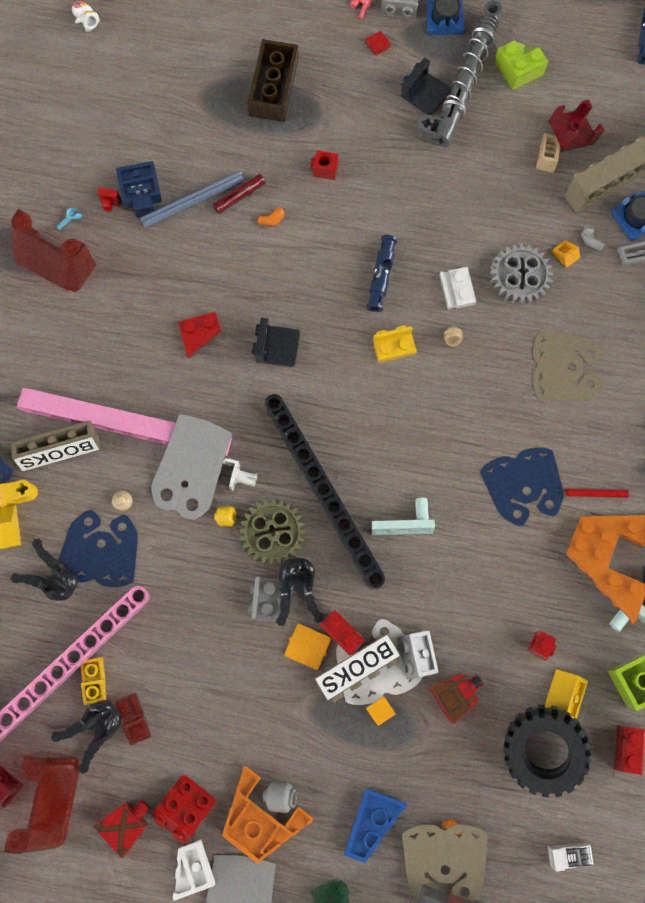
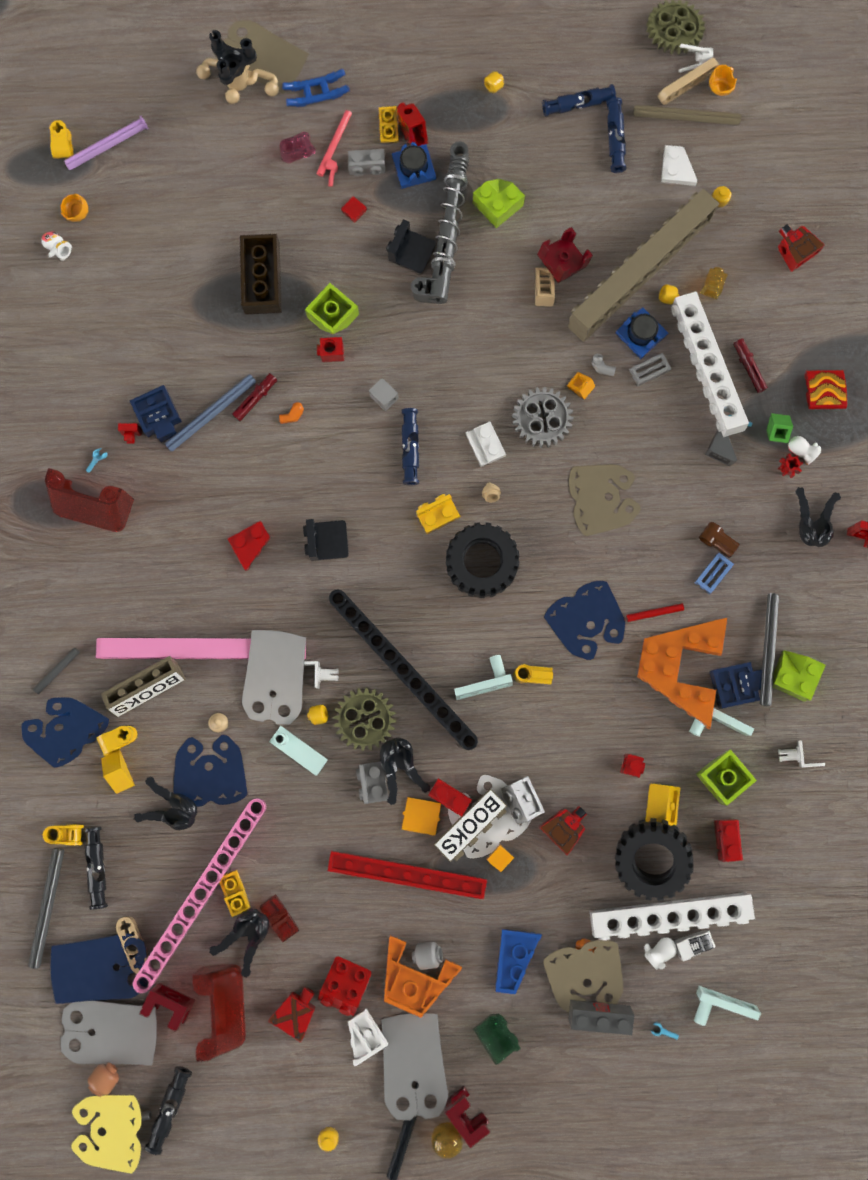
camera: 10 degrees left, 5 degrees up
none -> light aqua piece [269,726,328,776]
none -> lime slope [305,283,359,334]
none -> red plate [327,851,487,900]
none -> light grey panel [369,379,399,412]
none -> black tyre [446,522,520,598]
none -> yellow piece [513,664,553,685]
none -> white brick [589,892,755,940]
none -> white animal [644,937,678,970]

